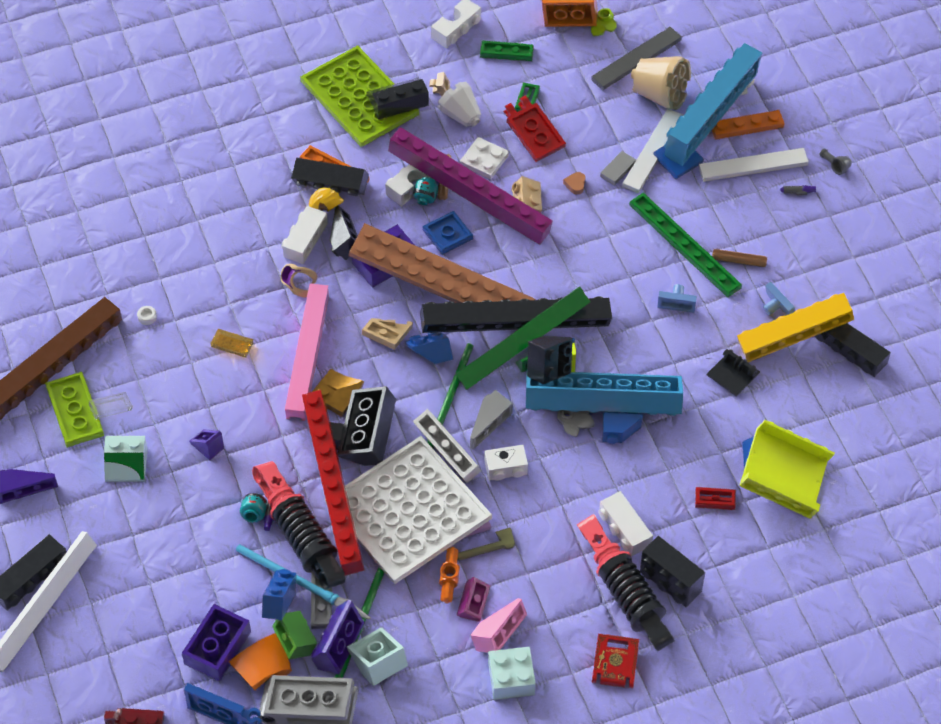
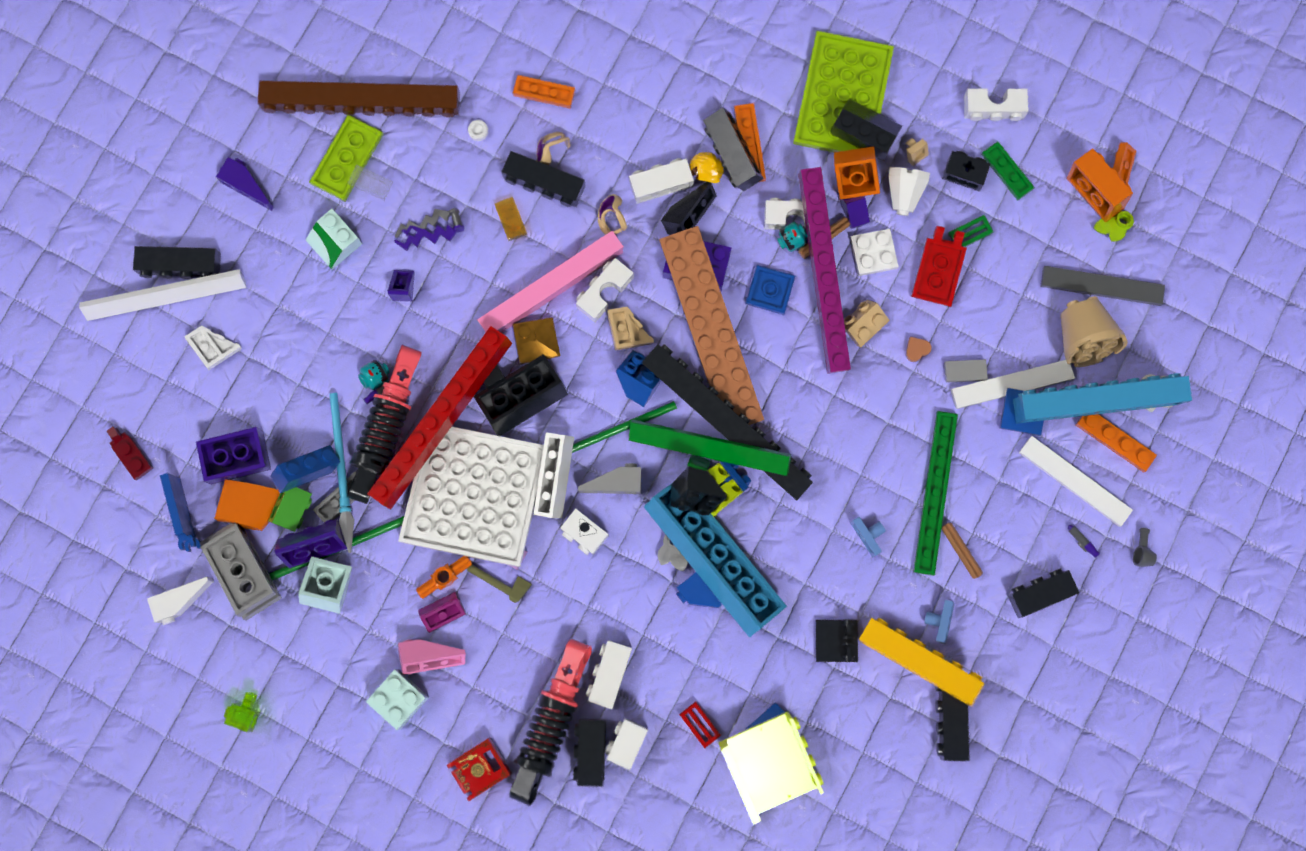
camera: 50 degrees right, 25 degrees up
none -> white wing [184,326,242,371]
none -> piece [394,208,464,251]
none -> black brick [501,151,586,207]
none -> orange plate [513,75,575,109]
none -> tan piece [536,132,571,166]
none -> white arch [576,258,634,323]
none -> white brick [605,718,648,770]
none -> orange brick [834,146,880,199]
none -> dark purple slope [837,192,870,229]
none -> black brick [942,151,991,192]
none -> black brick [1007,568,1080,618]

